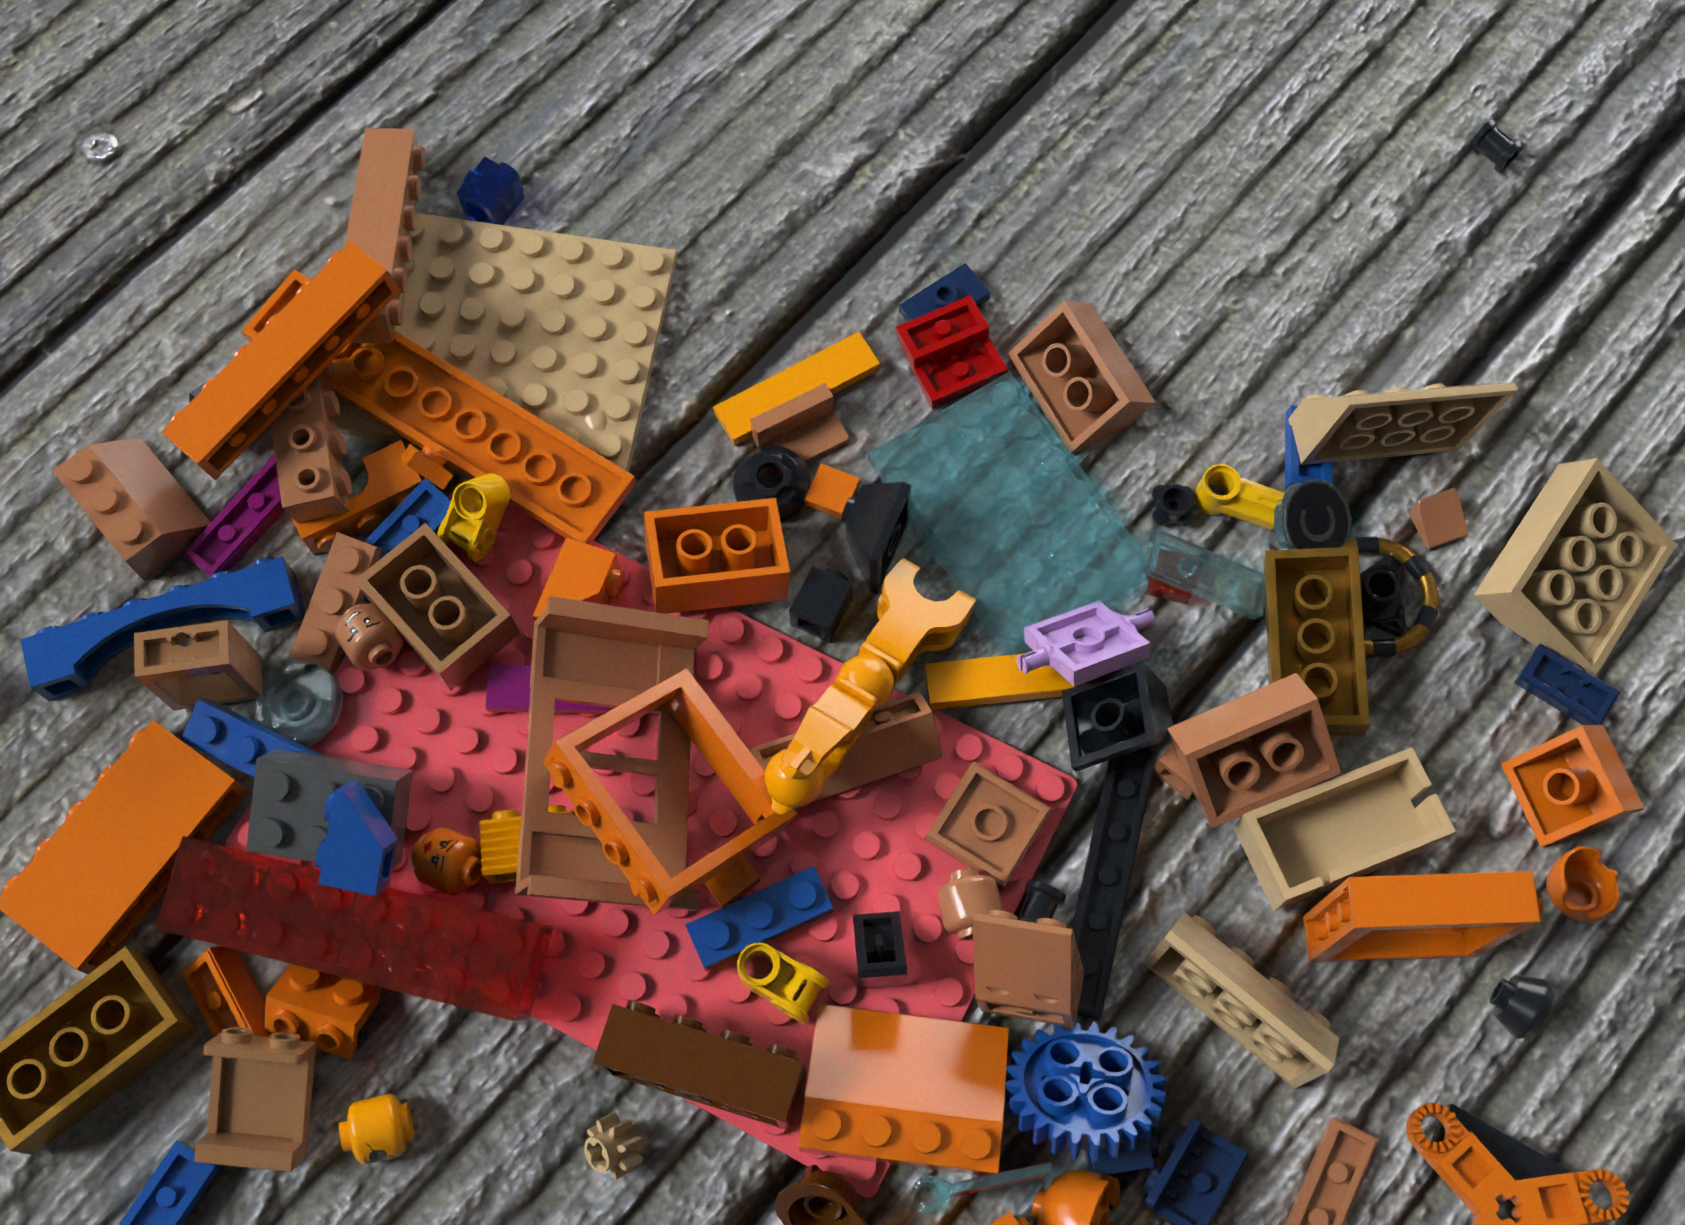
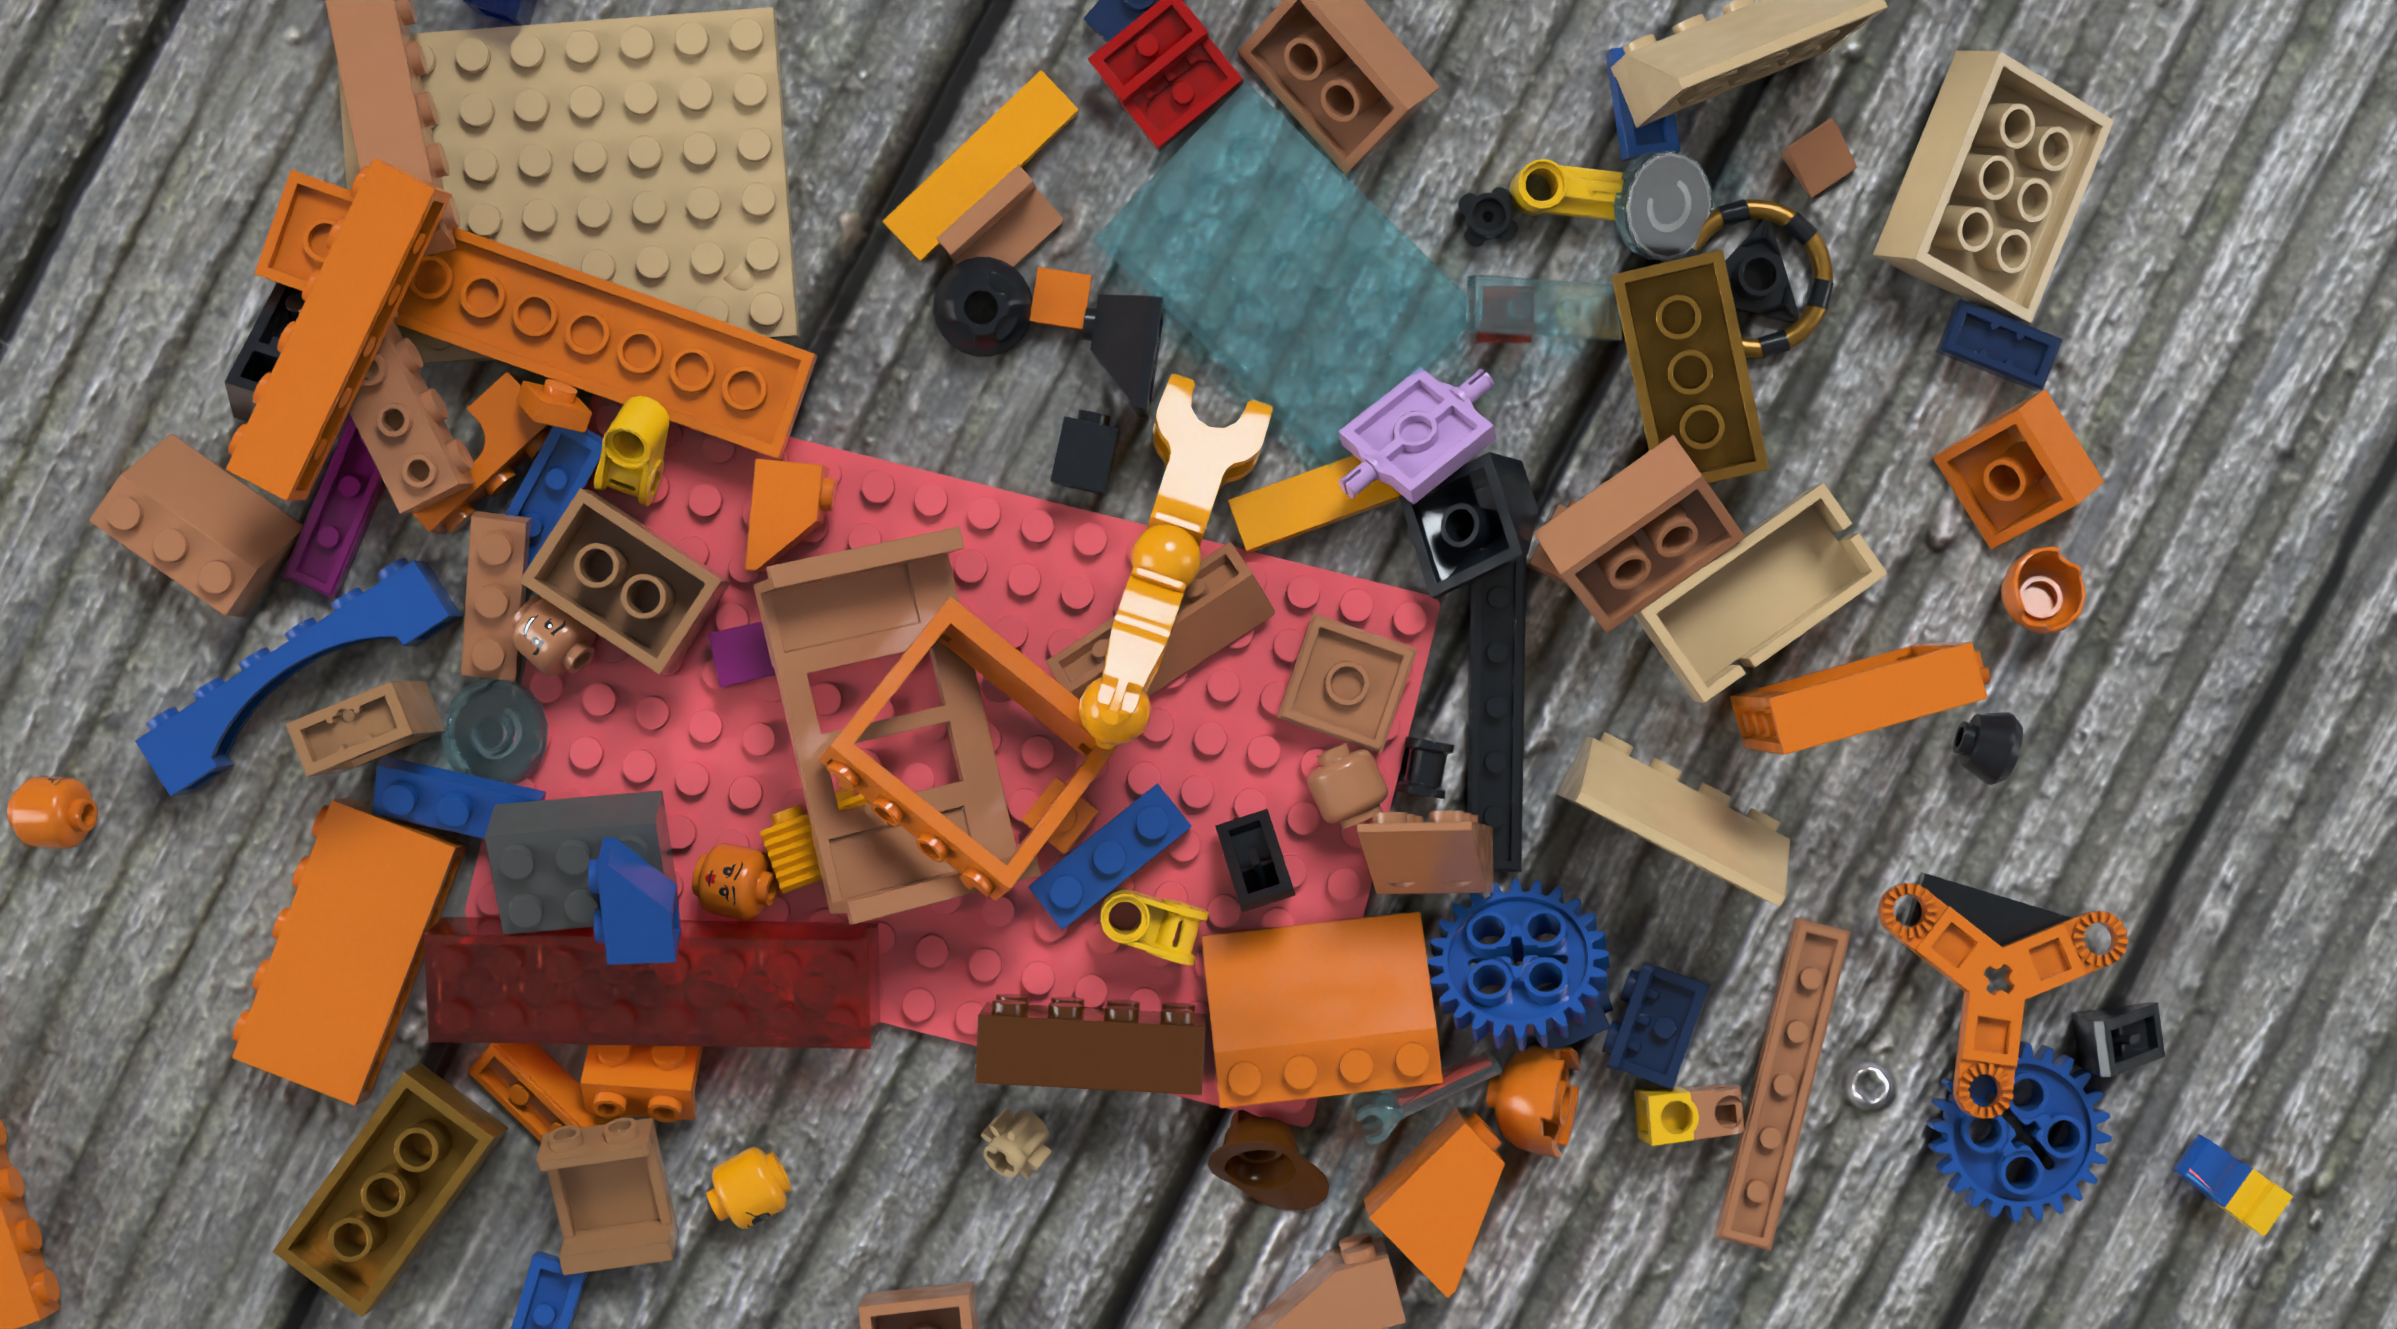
camera: 10 degrees left, 20 degrees up
orange brick [644,498,790,614] -> none

